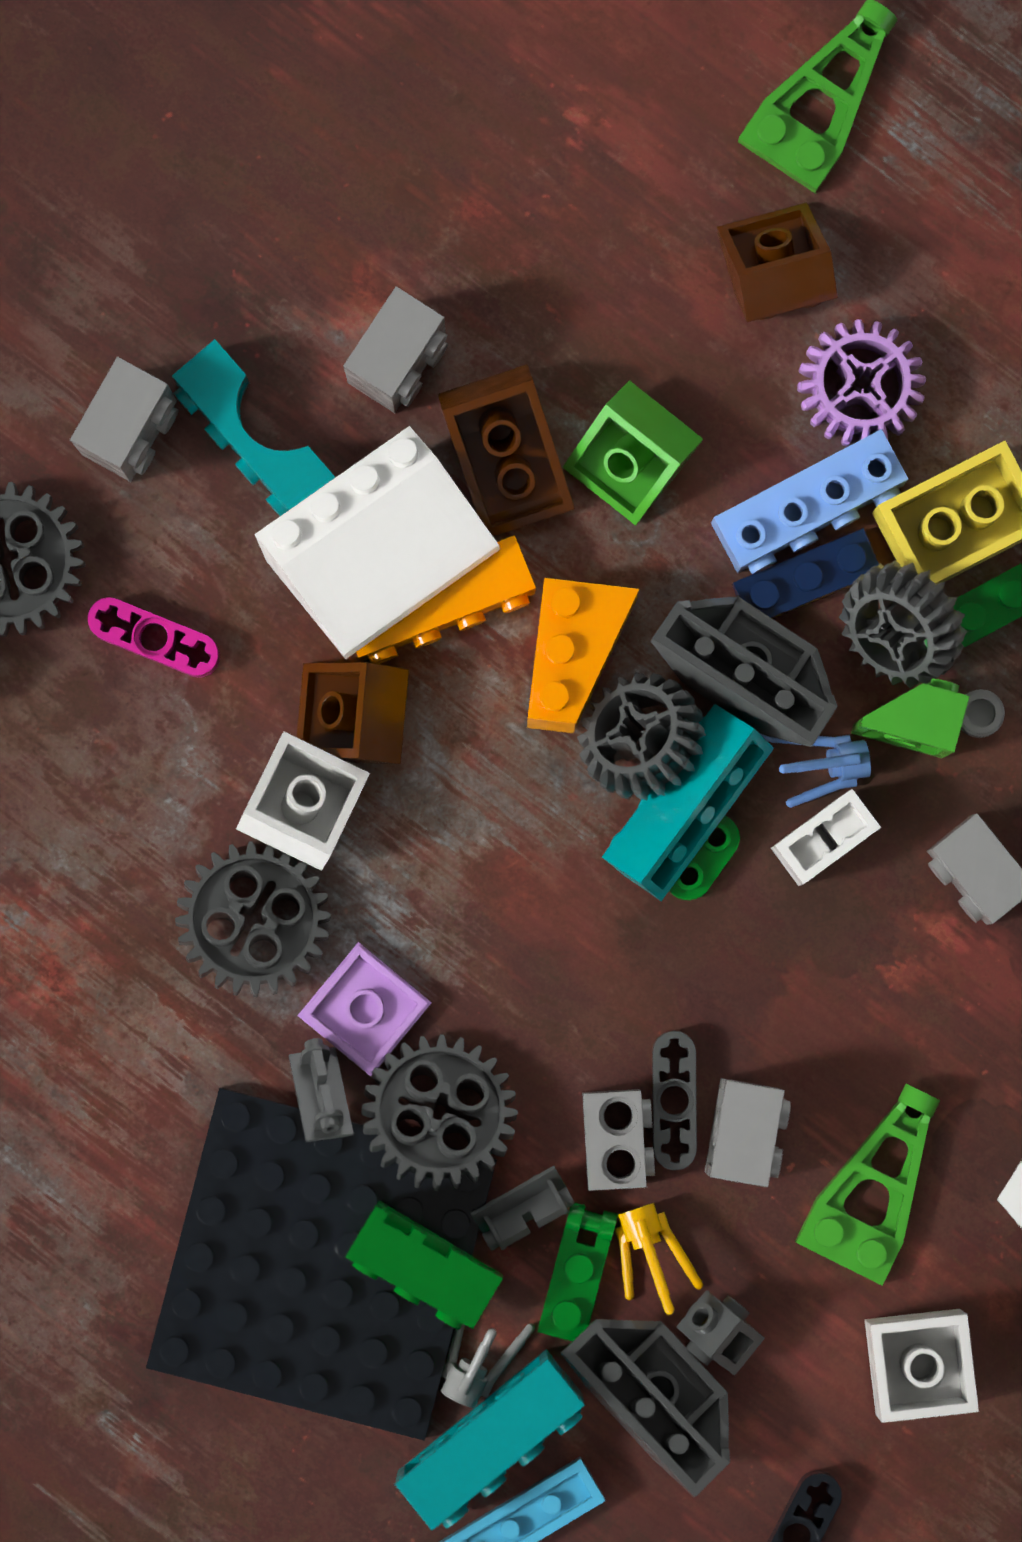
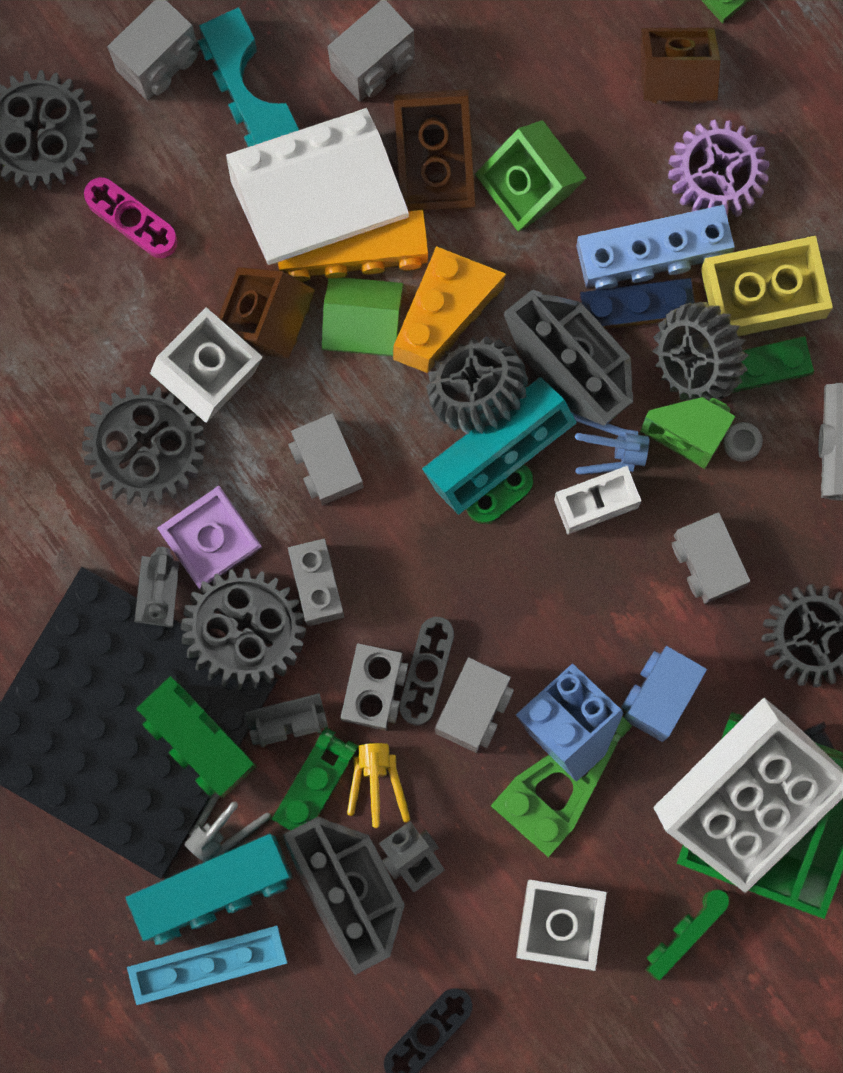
camera: 20 degrees right, 5 degrees down
none -> light grey brick [288,413,364,506]
none -> light grey brick [288,538,345,627]
none -> bright green slope [322,277,403,357]
none -> medium blue slope [516,663,623,782]
none -> medium blue brick [621,646,707,742]

